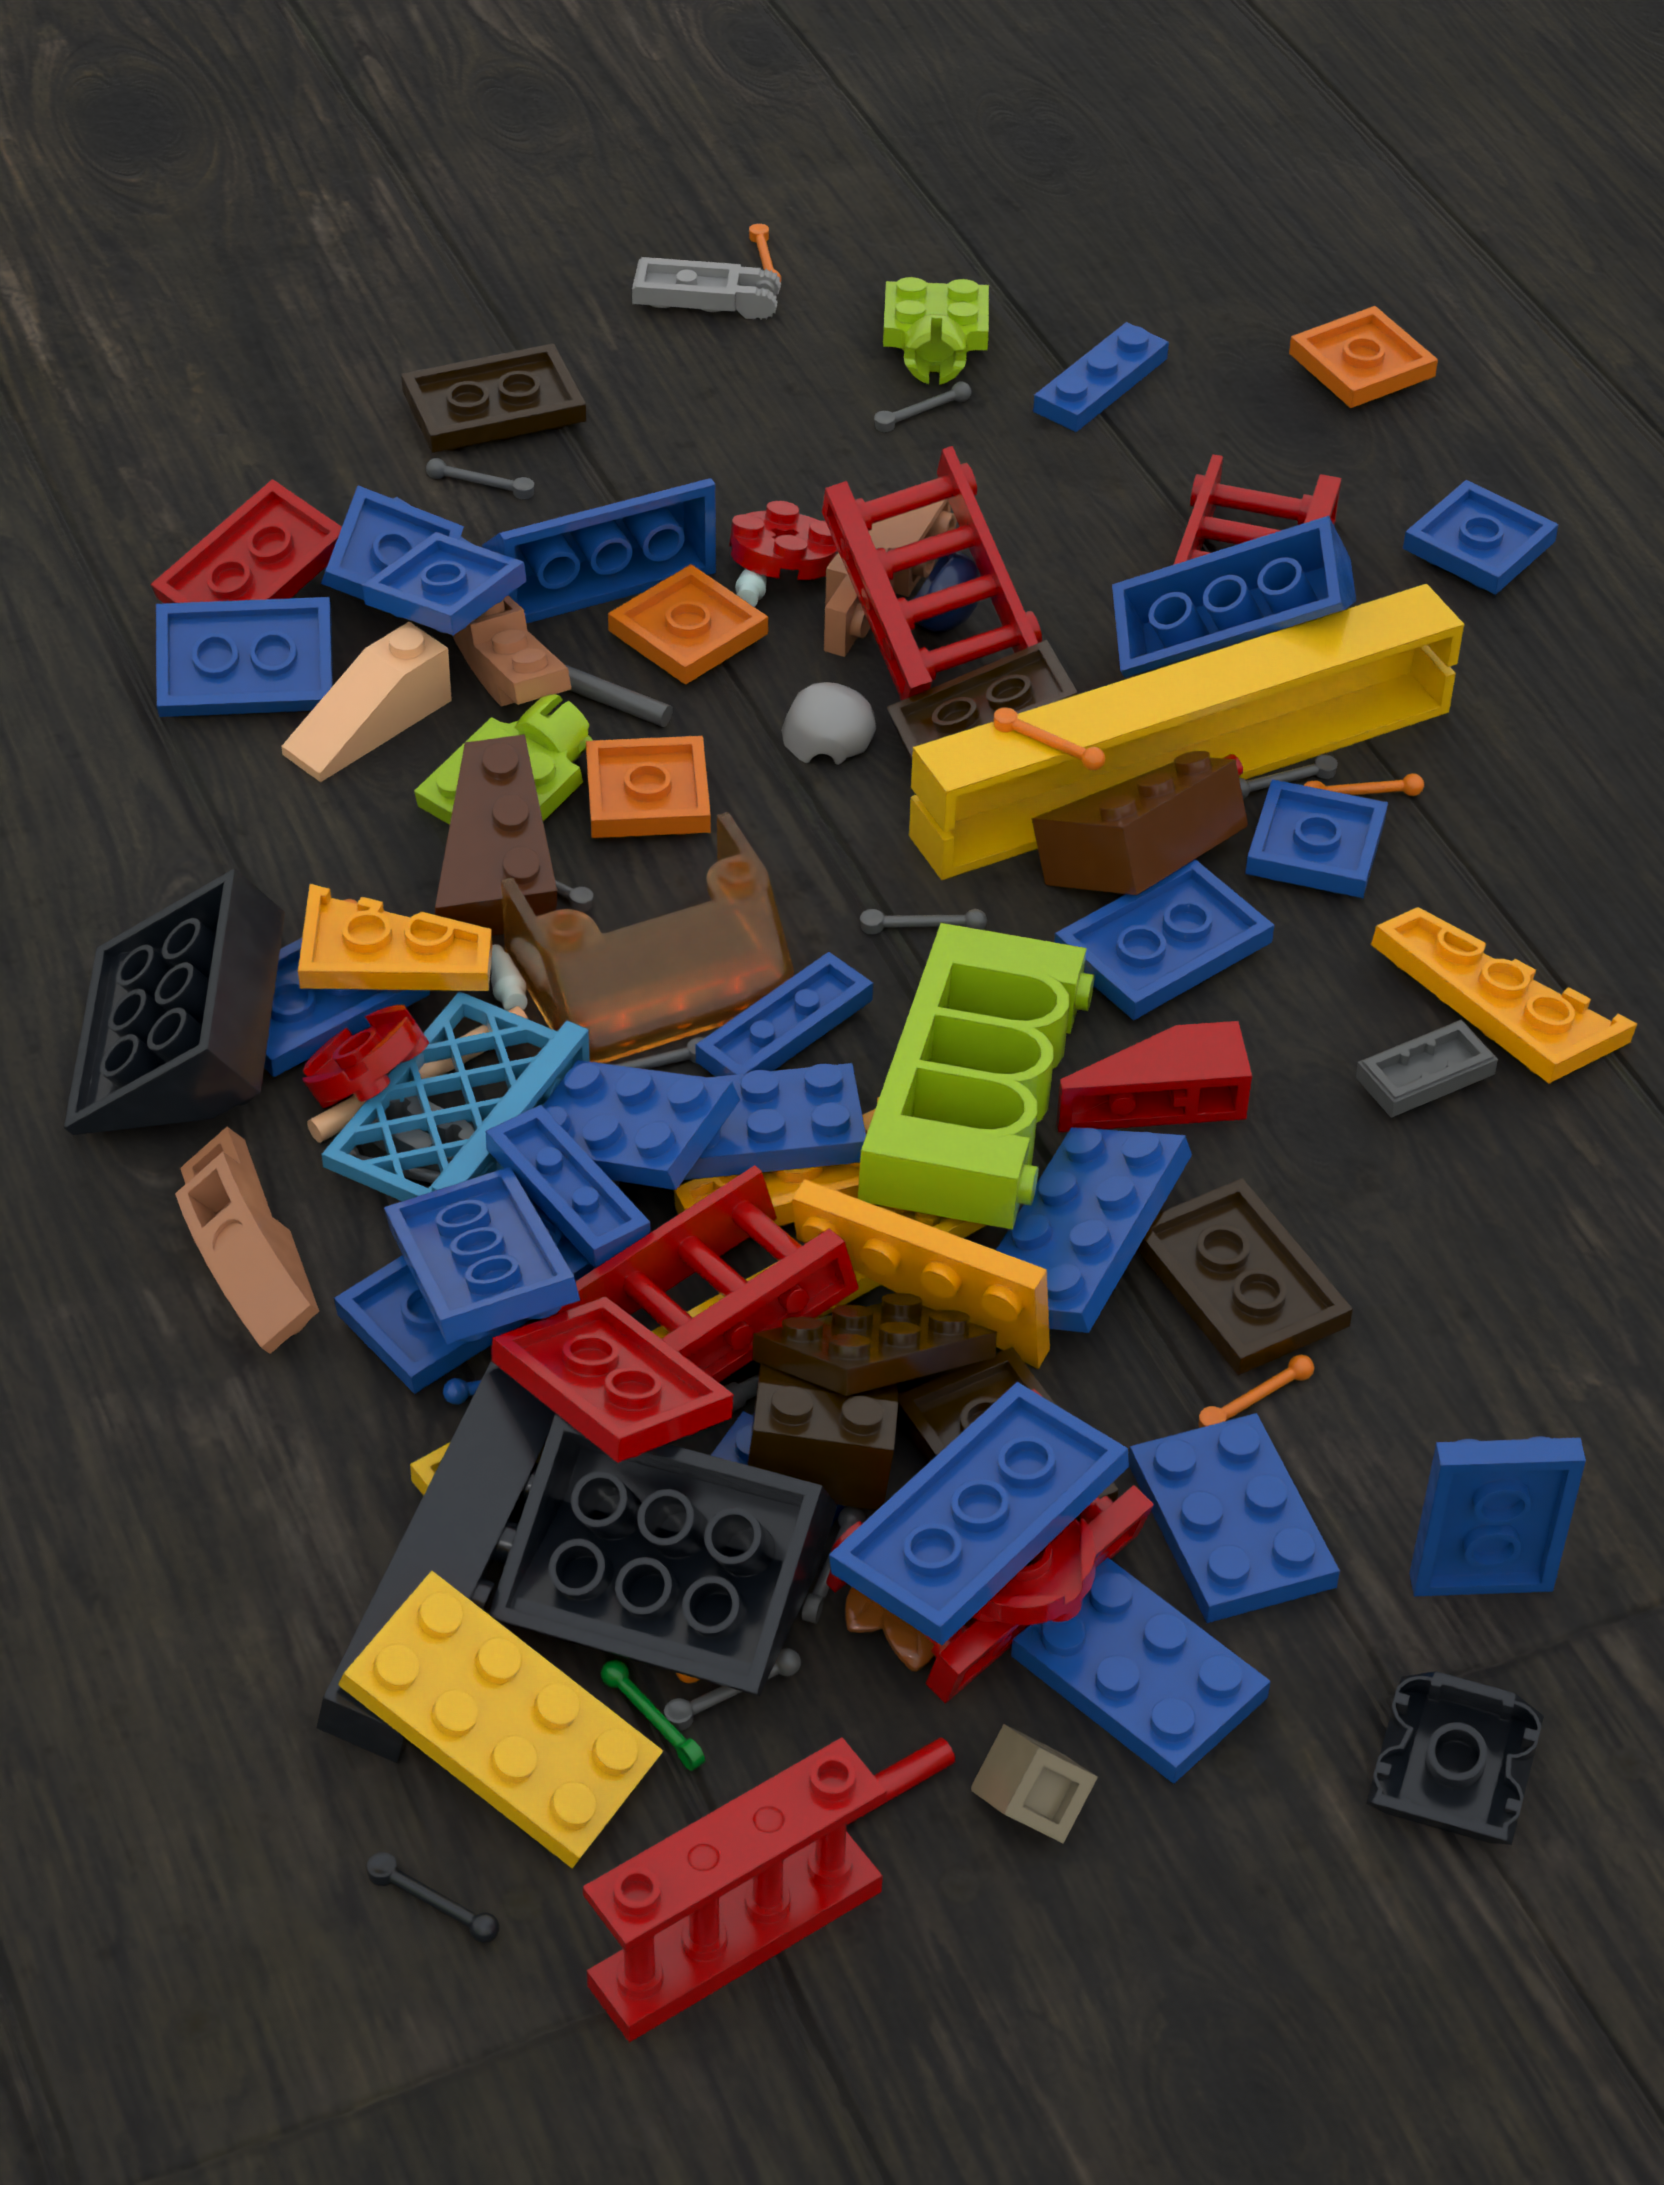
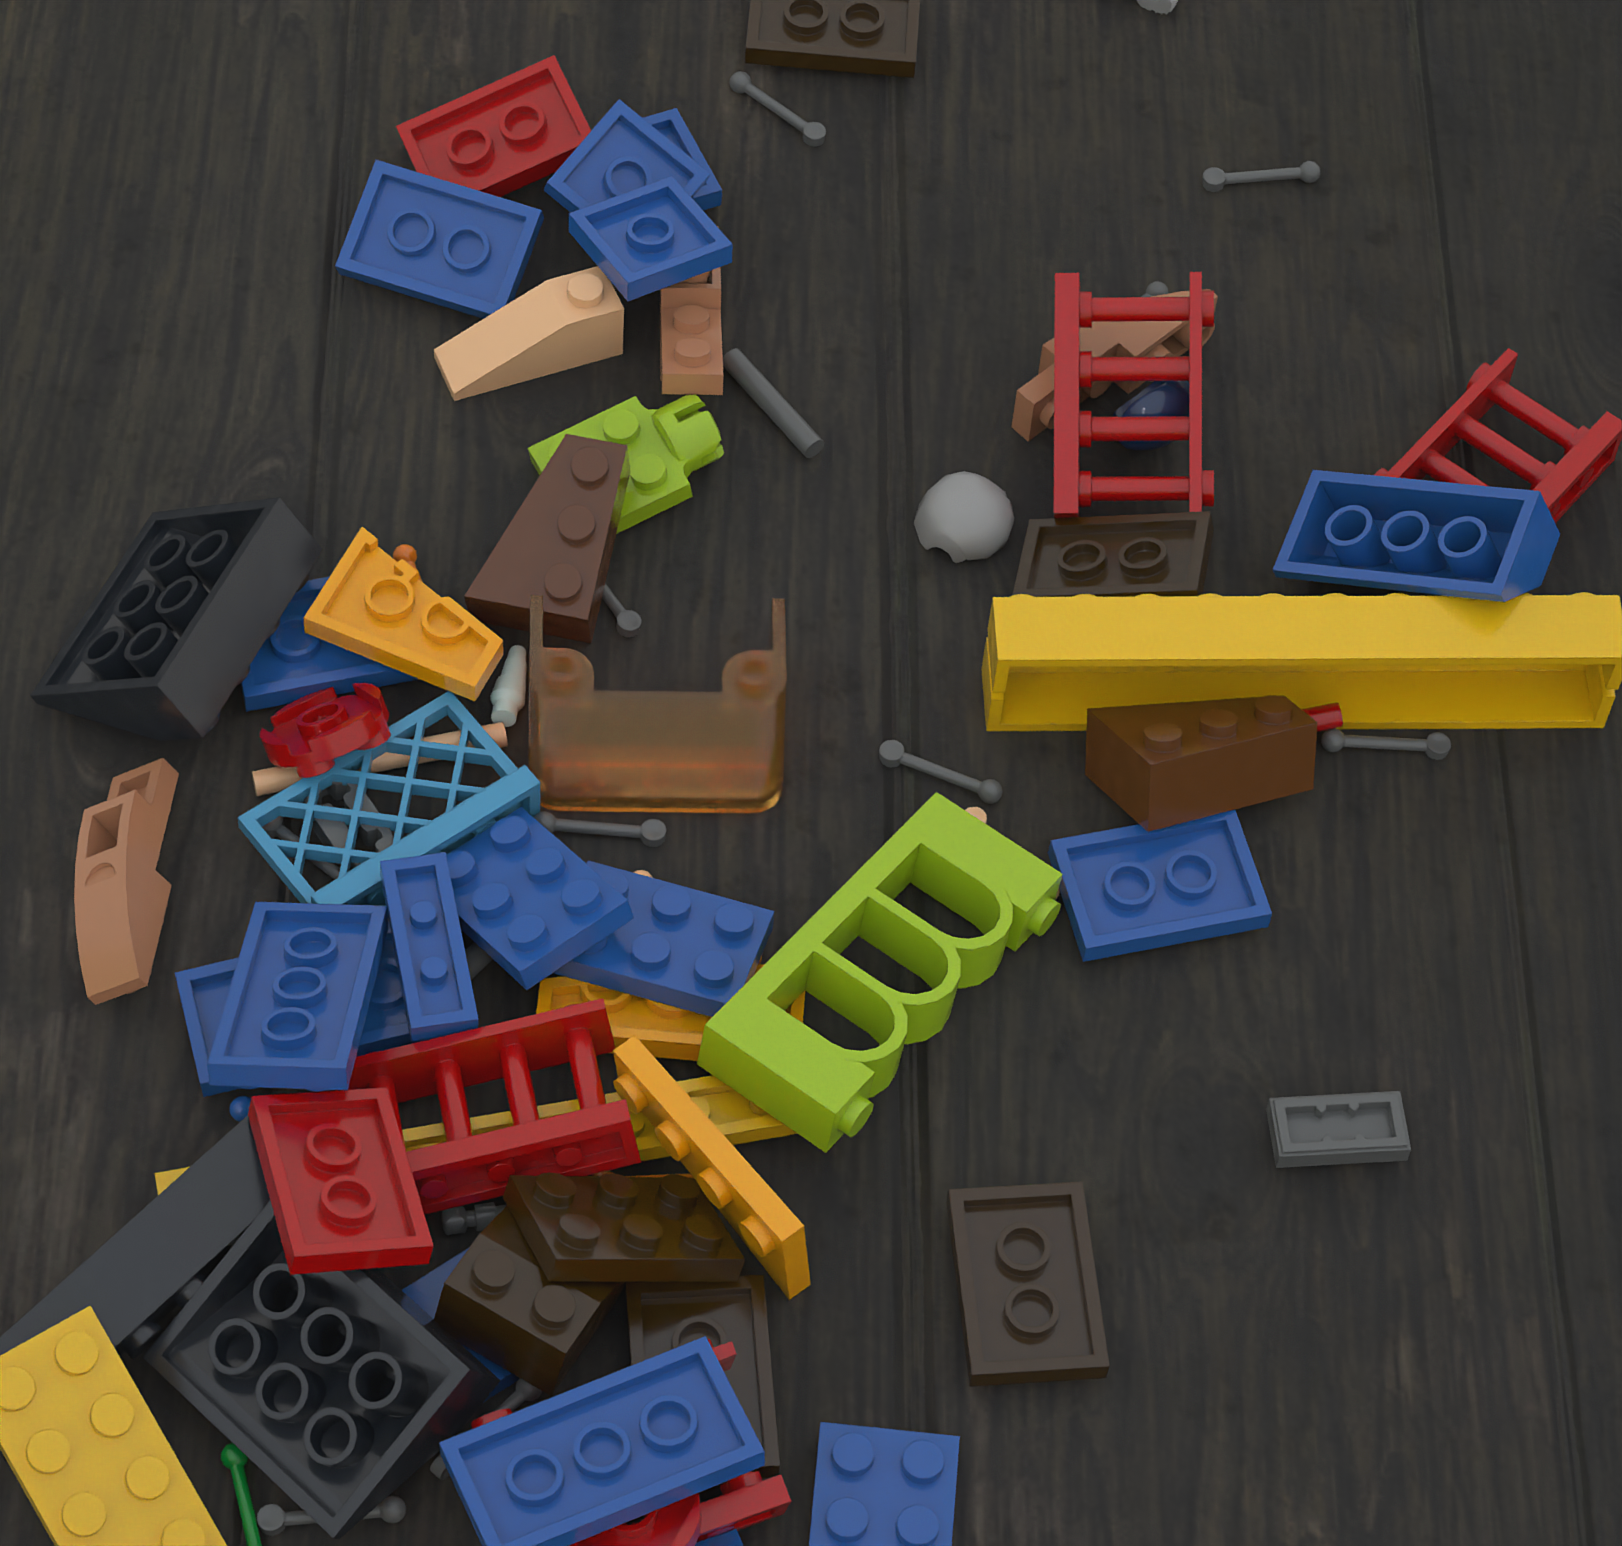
camera: 20 degrees right, 10 degrees up
blue slope [482,478,716,624] -> none
orange plate [586,736,711,838] -> none
orange plate [608,564,768,685] -> none
blue plate [695,952,873,1077] -> none
red plate [729,501,838,580] -> none
light aqua piece [735,568,767,607] -> none
lime plate [883,277,989,385] -> none
orange hinge [993,708,1106,771] -> none
blue plate [996,1127,1192,1333] -> none
blue plate [1033,322,1169,432] -> none
red slope [1056,1021,1252,1132] -> none
orange hinge [1198,1355,1314,1428] -> none
blue plate [1245,779,1388,898] -> none
orange hinge [1304,773,1424,796] -> none
light orange wing [1371,907,1637,1083] -> none

